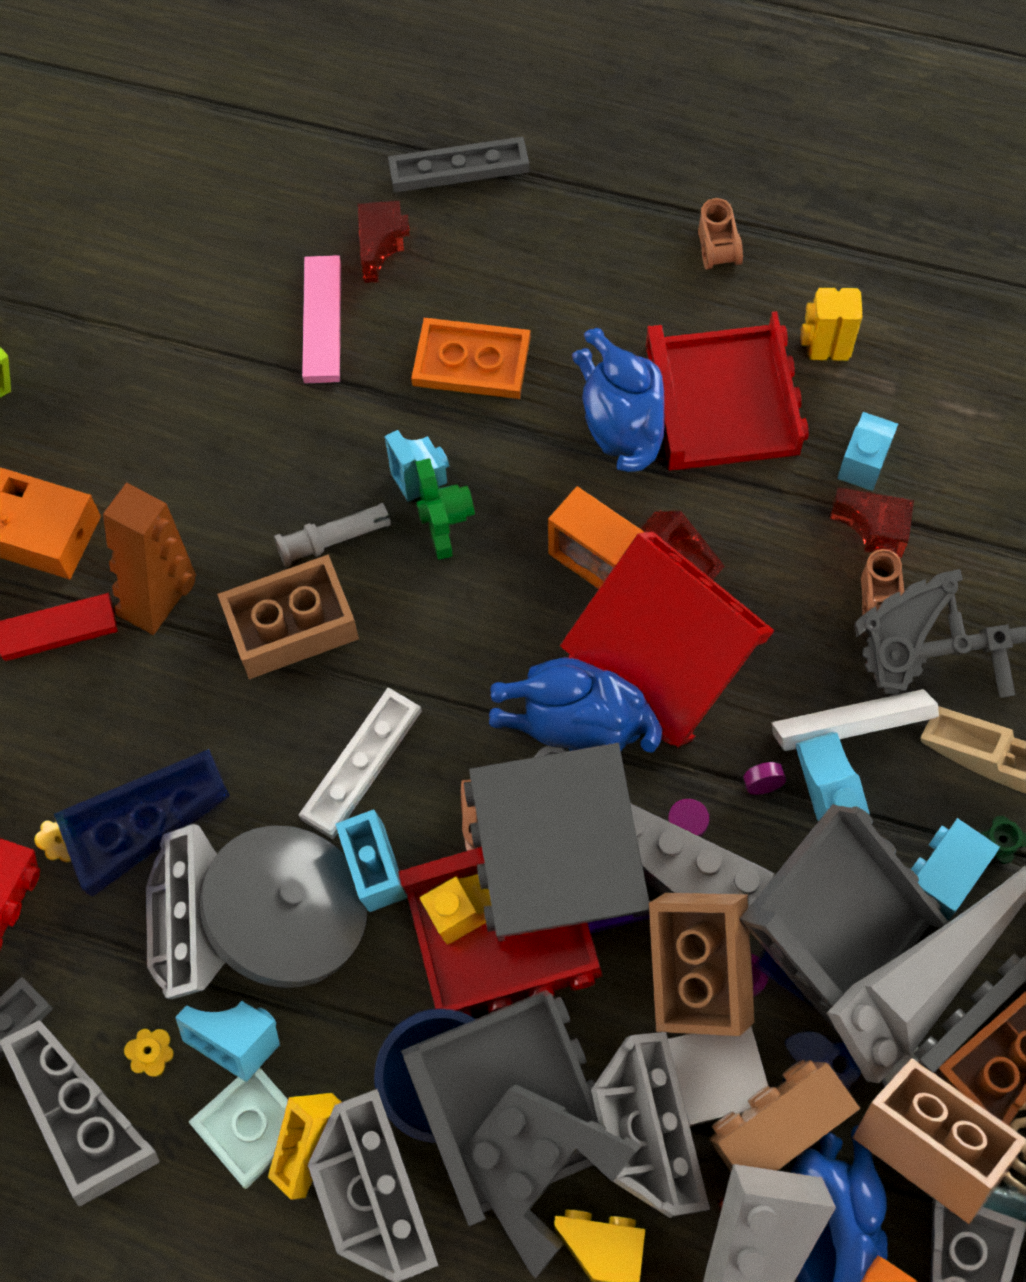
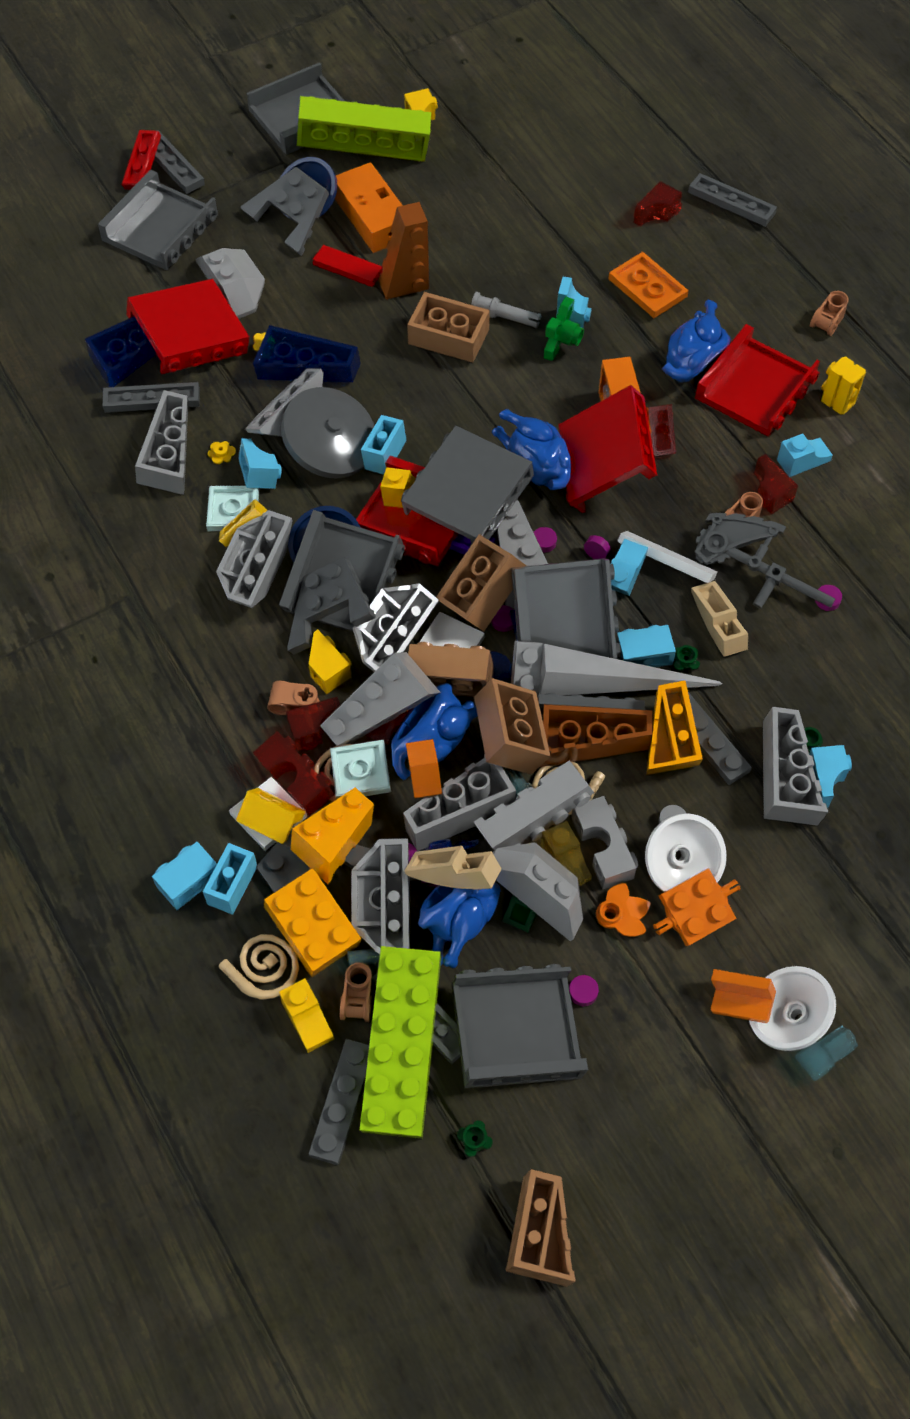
camera: 40 degrees right, 5 degrees down
white tile [299,688,422,839] -> none
bright pink tile [302,255,341,383] -> none

